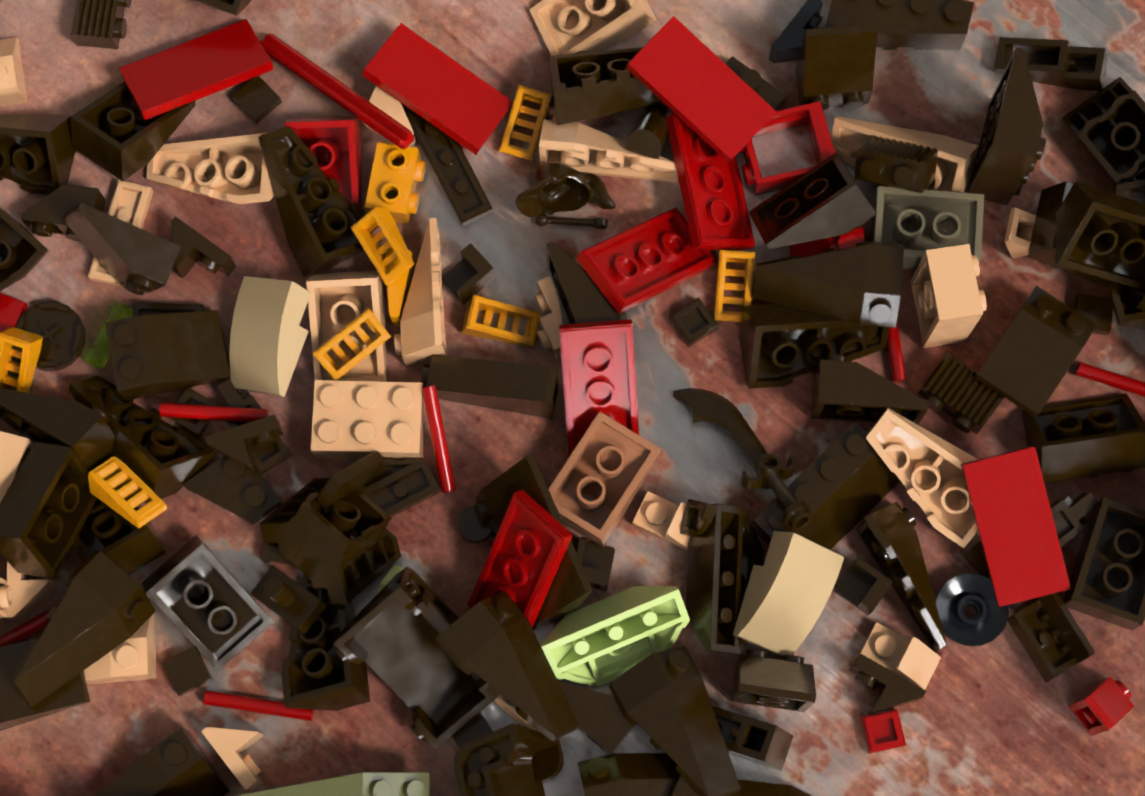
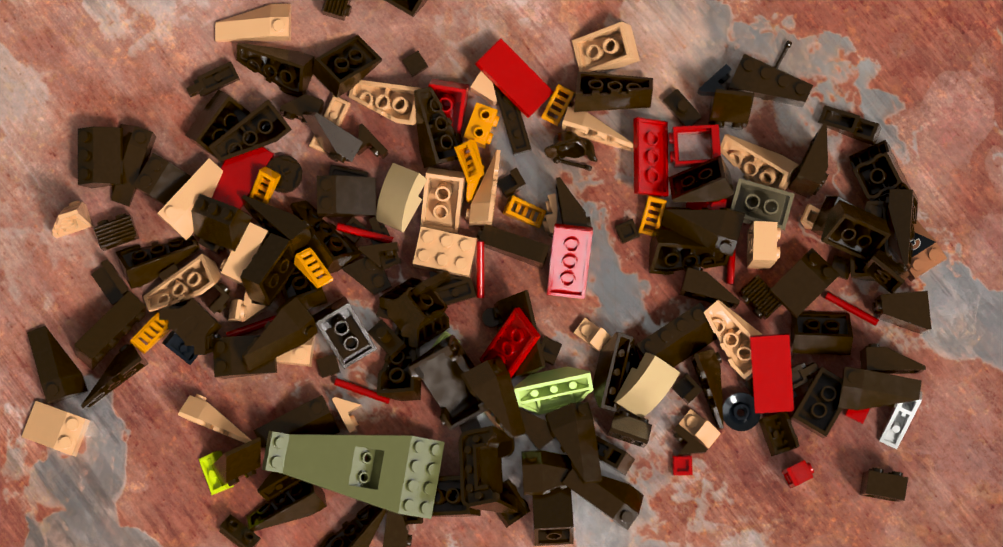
camera: 10 degrees right, 5 degrees up
clear neon green axle [85,302,132,369] -> none
red tile [119,19,274,120] -> none
red axle [261,34,414,149] -> none
light orange slope [313,309,391,380] -> none
nougat slope [548,411,661,548] -> none
red tile [576,207,718,314] -> none
dark brown brick [625,104,672,159] -> none
red tile [626,16,777,163] -> none
dark brown sword [673,388,812,530] -> none
dark brown tile [680,499,718,537] -> none
dark brown brick [854,135,938,193] -> none

